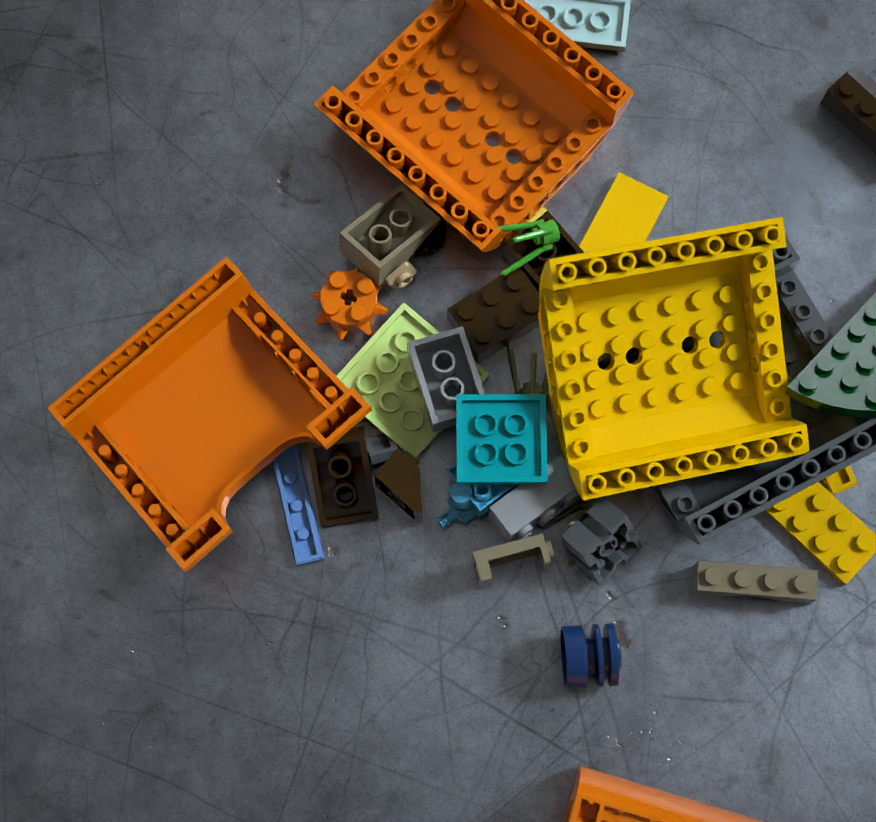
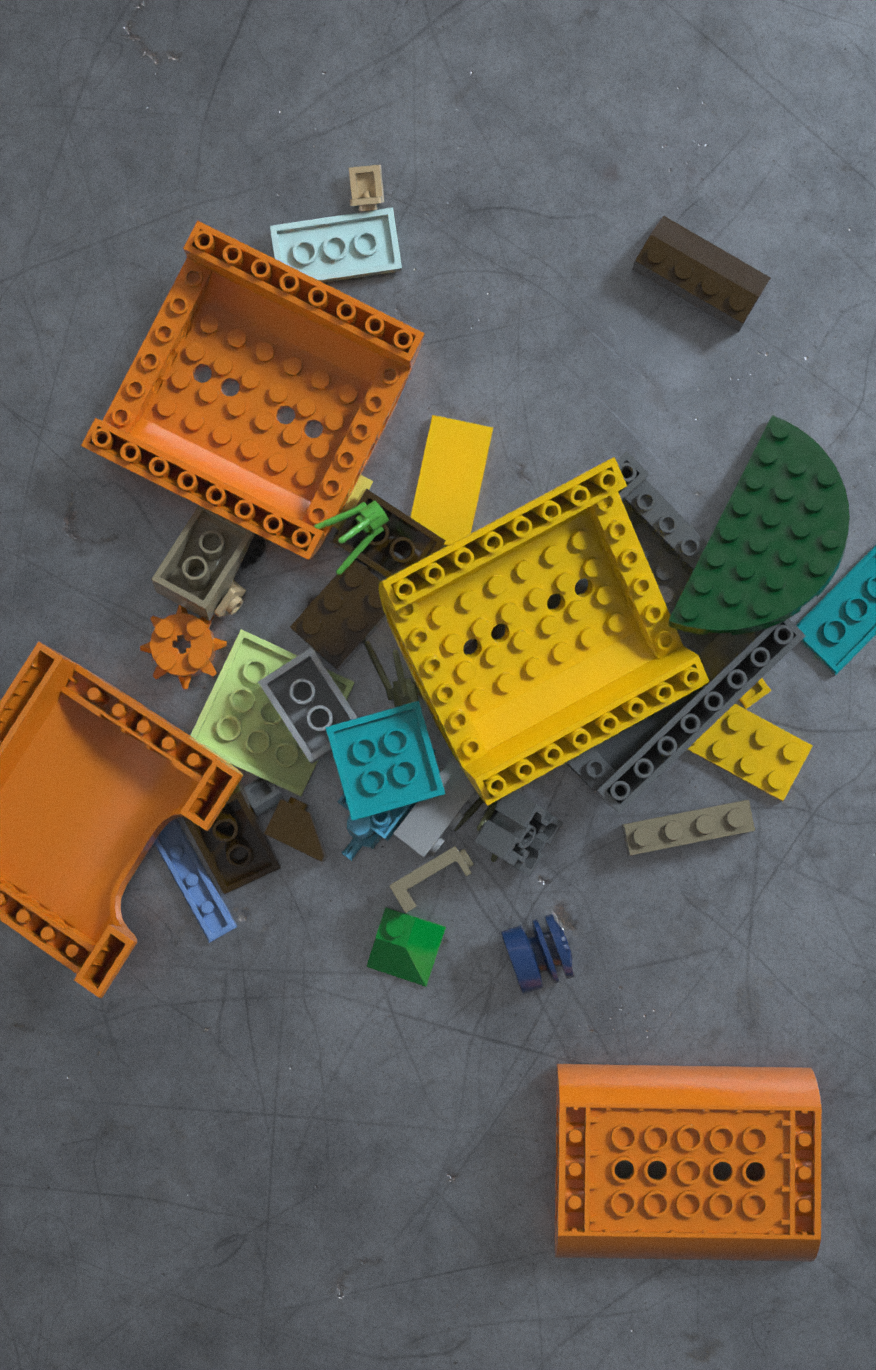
camera: 10 degrees left, 10 degrees up
none -> green slope [366,907,446,987]

